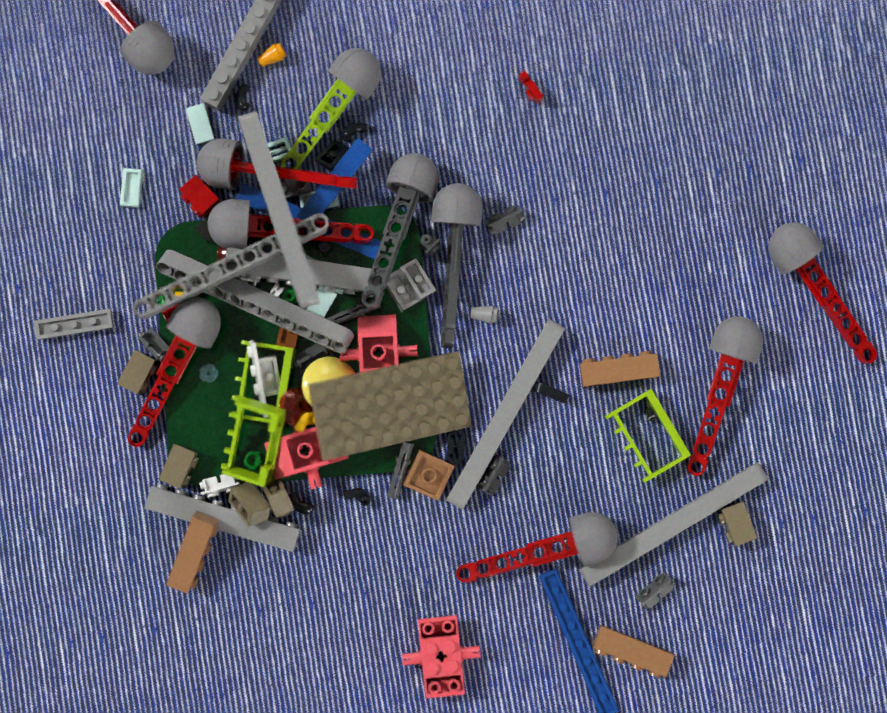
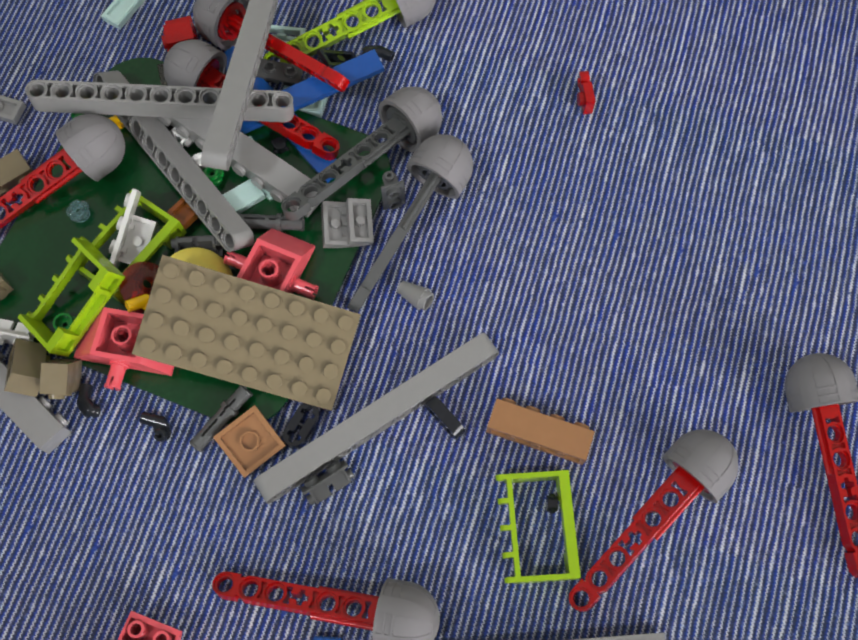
camera: 25 degrees right, 15 degrees down
dark grey hinge [138,327,175,363] -> none
dark grey hinge [484,205,525,235] -> none

